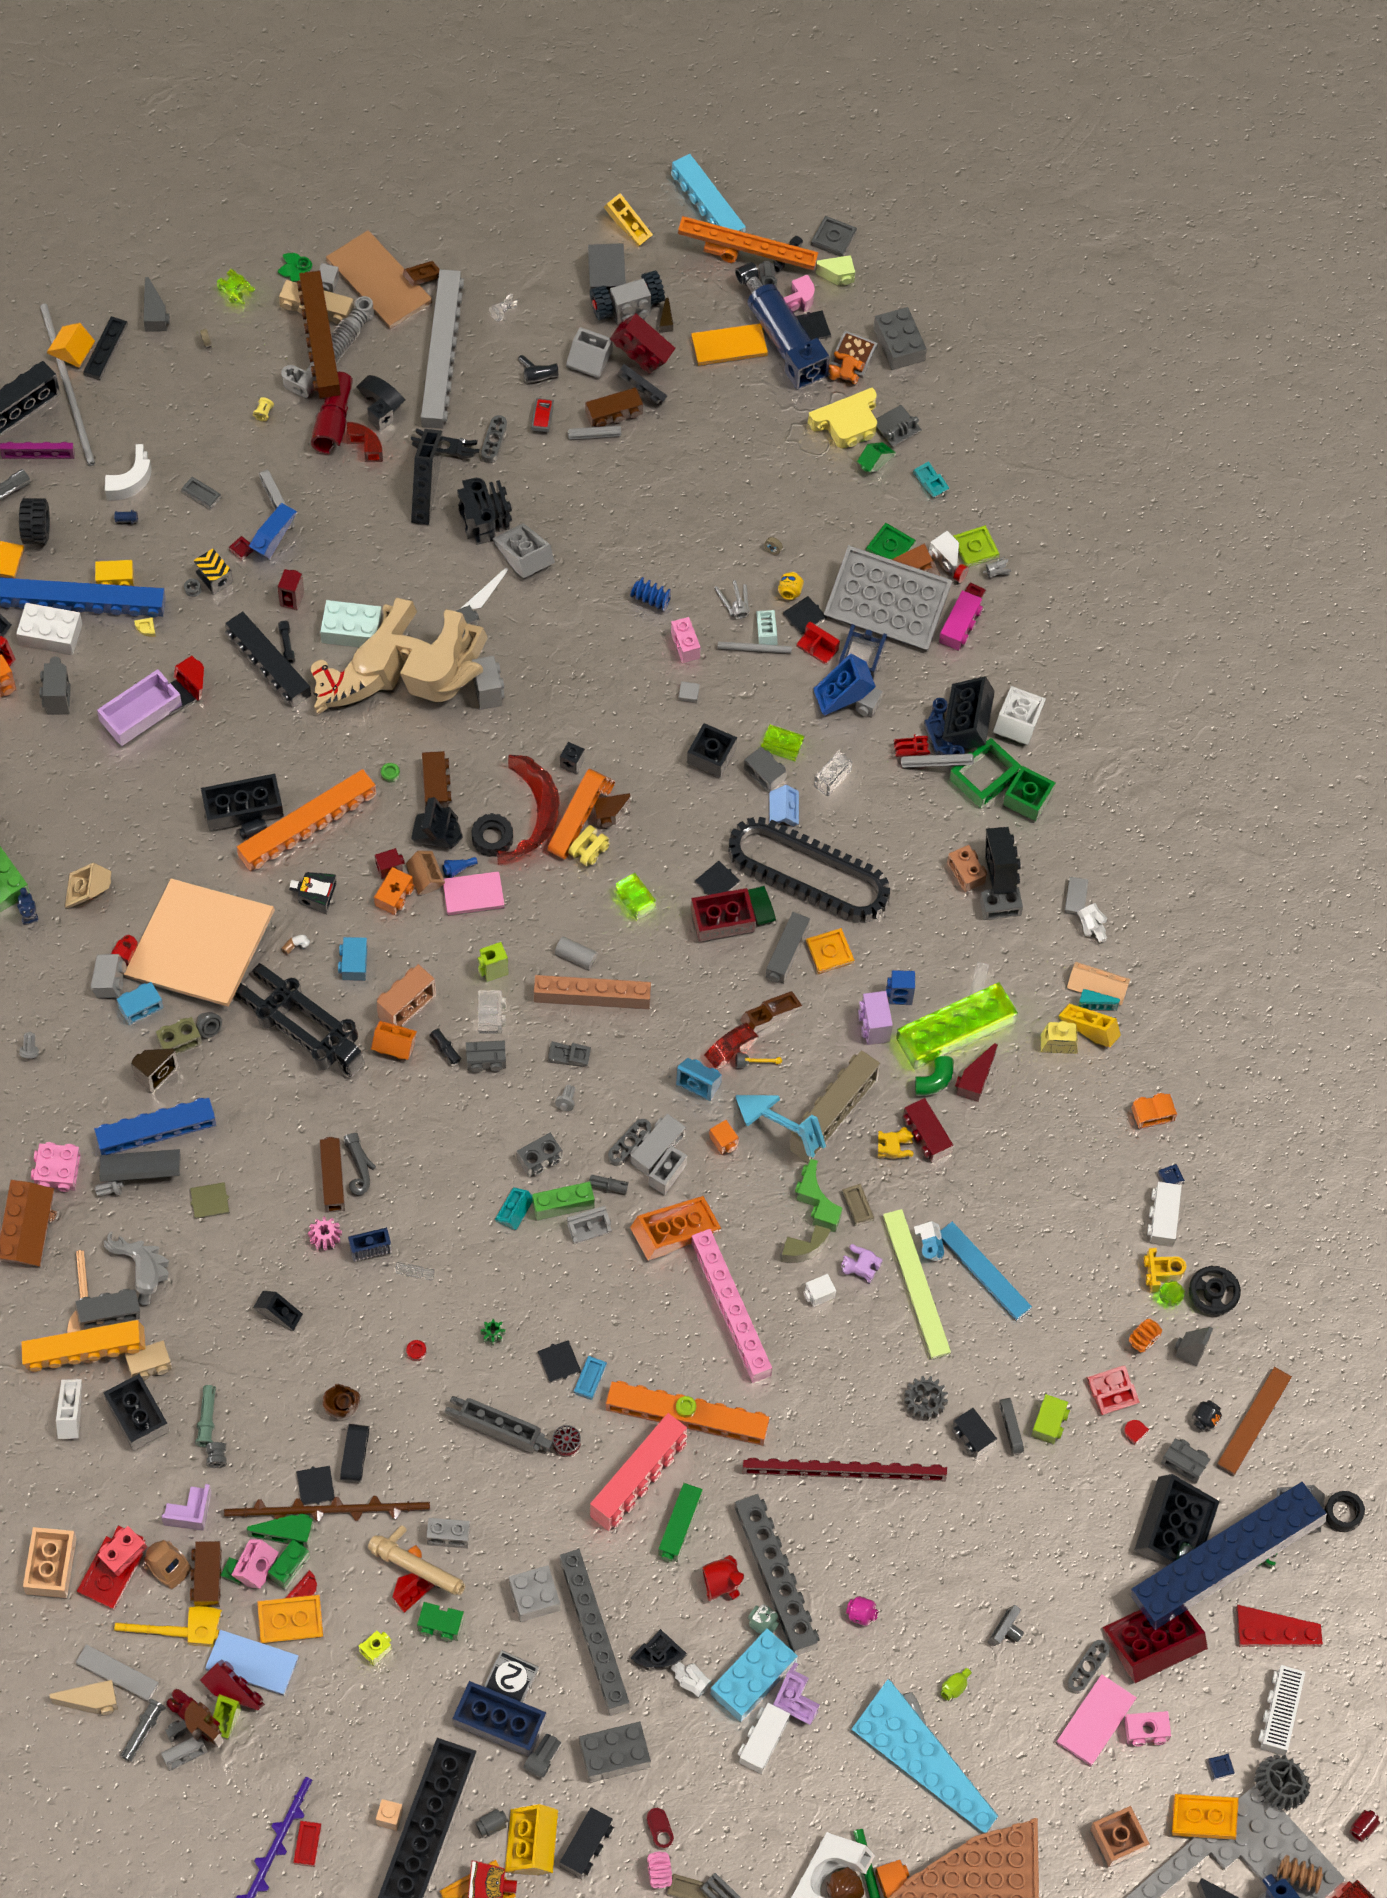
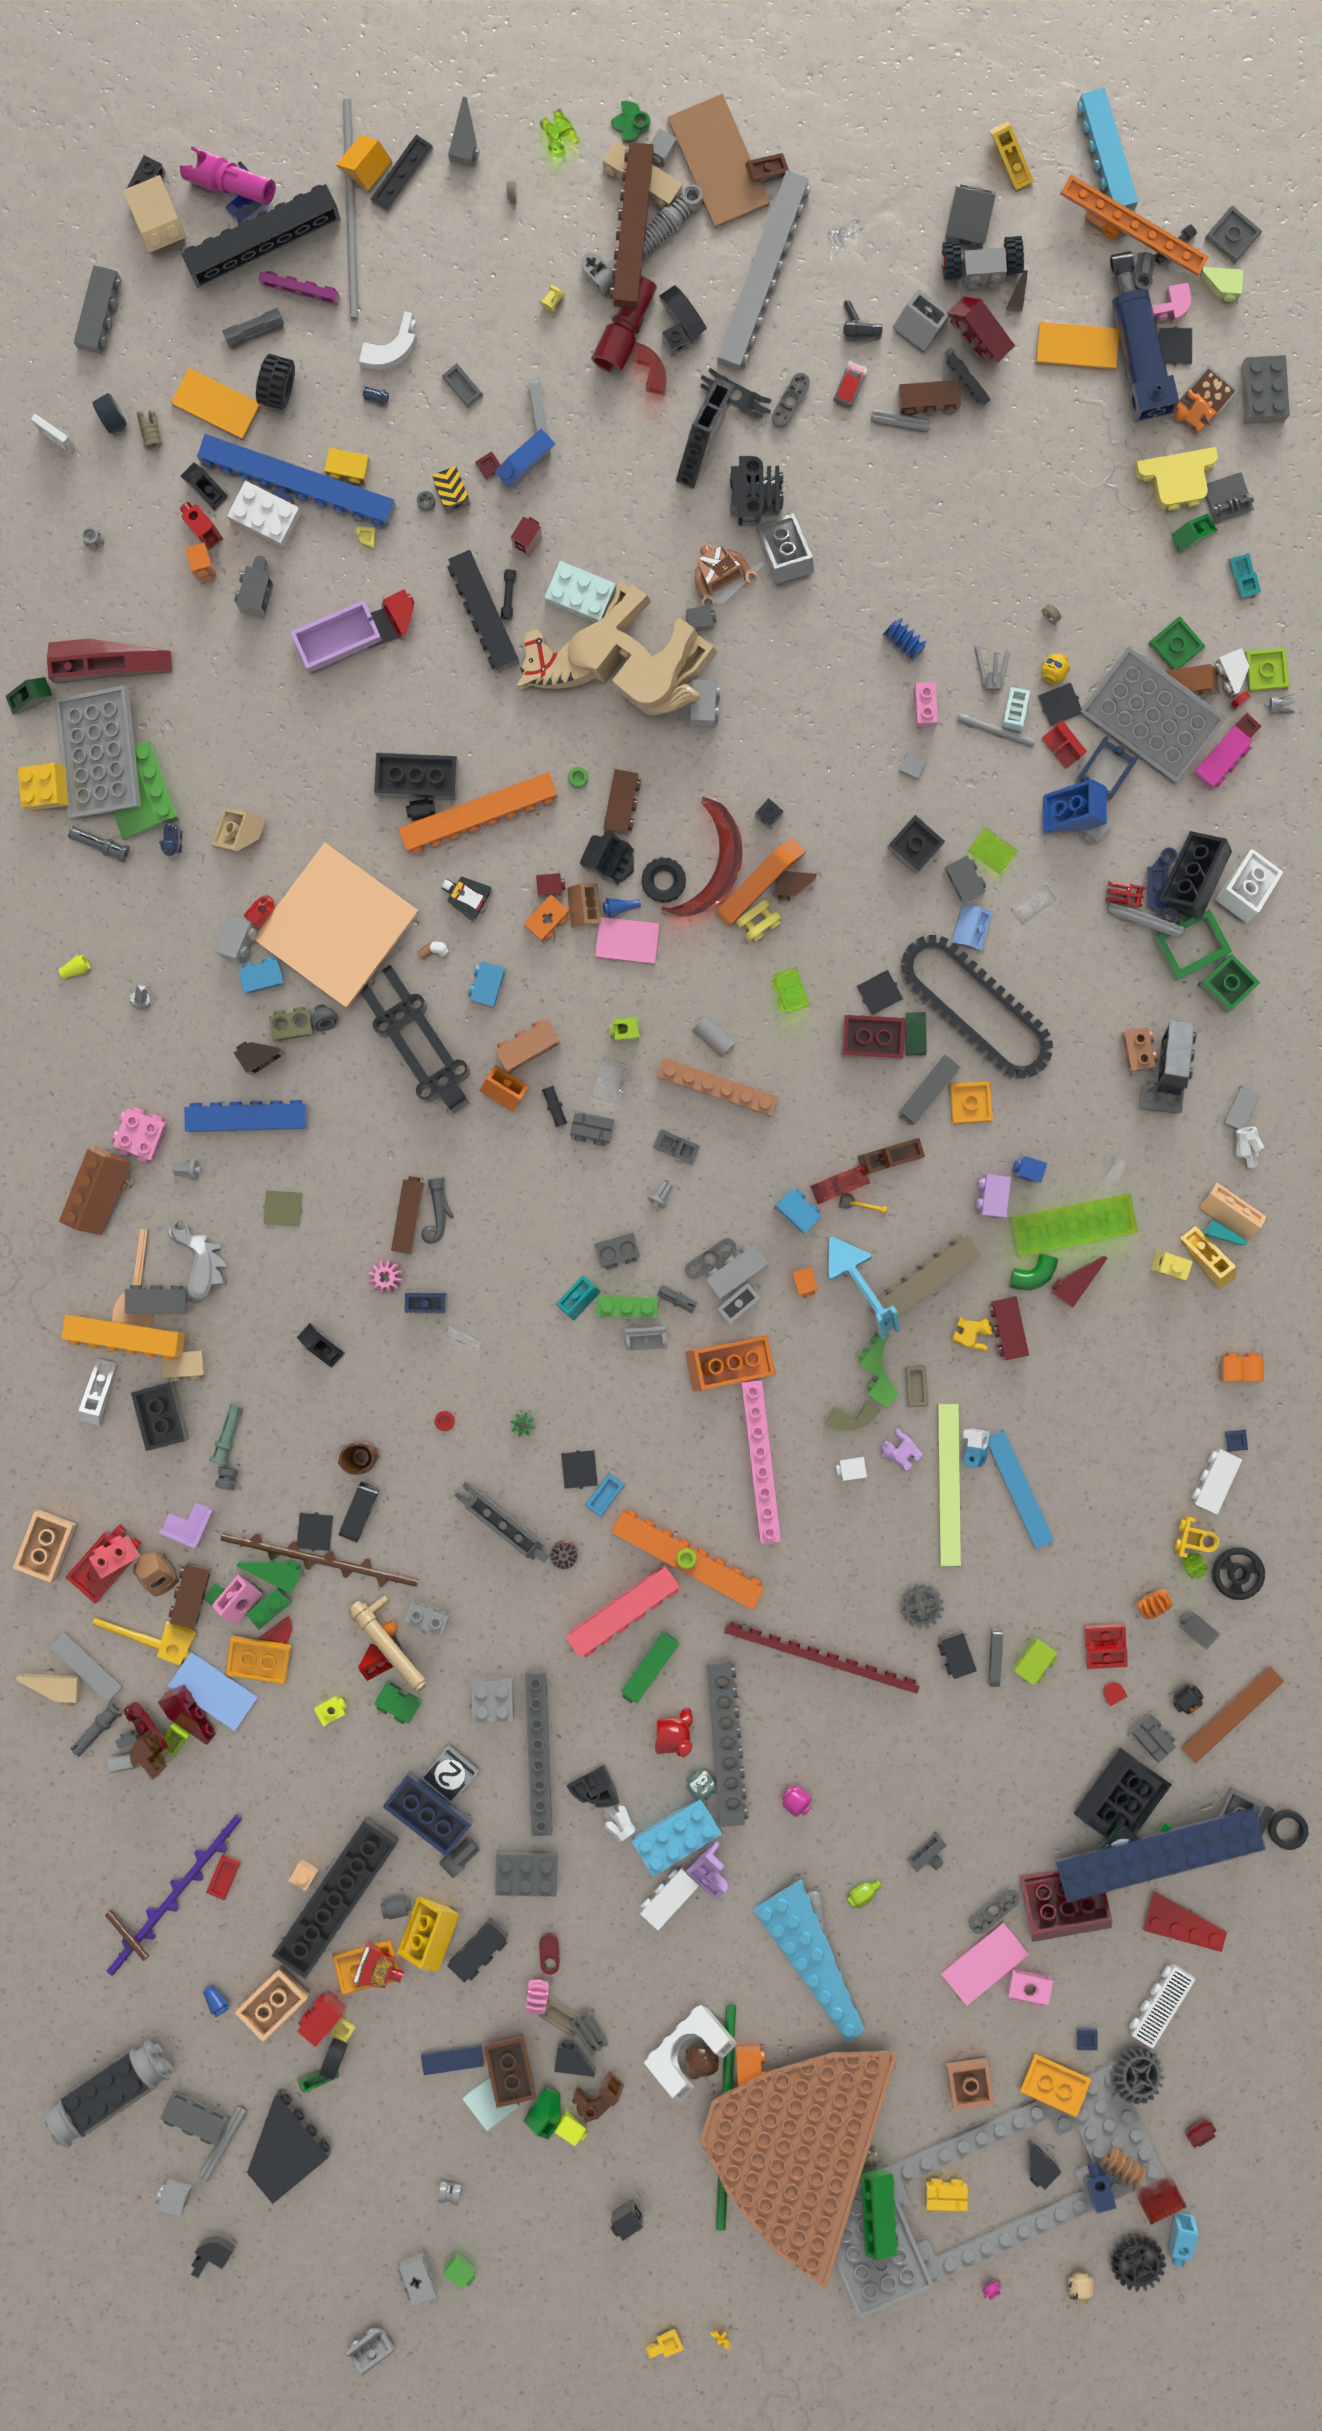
camera: 20 degrees right, 25 degrees up
dark grey tile [99,1149,181,1182] -> none
none -> nougat torso [695,544,757,606]

